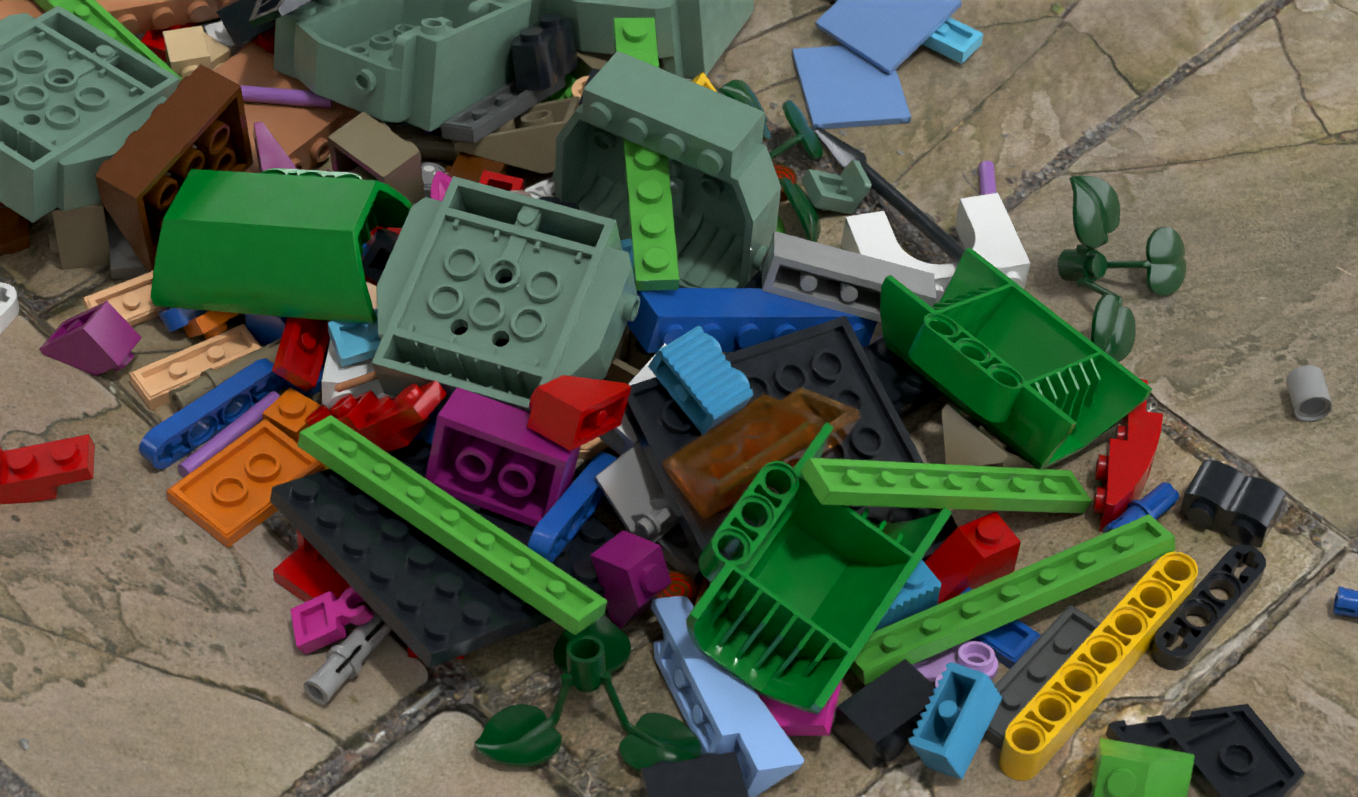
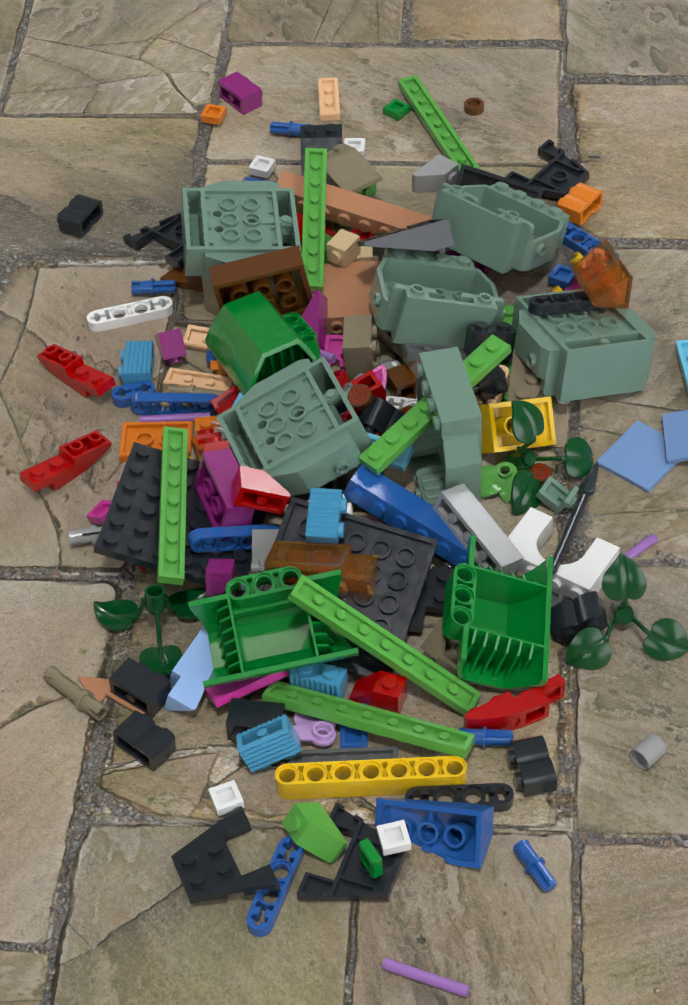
camera: 55 degrees right, 0 degrees up
medium lavender bar [241,85,333,108] -> none
none -> red slope [20,430,112,492]
none -> blue beam [111,380,156,408]
none -> dark azure brick [118,340,155,385]
none -> green tile [359,838,383,879]
none -> blue wedge [375,797,494,869]
none -> white plate [376,820,411,856]
none -> black brick [550,591,609,644]

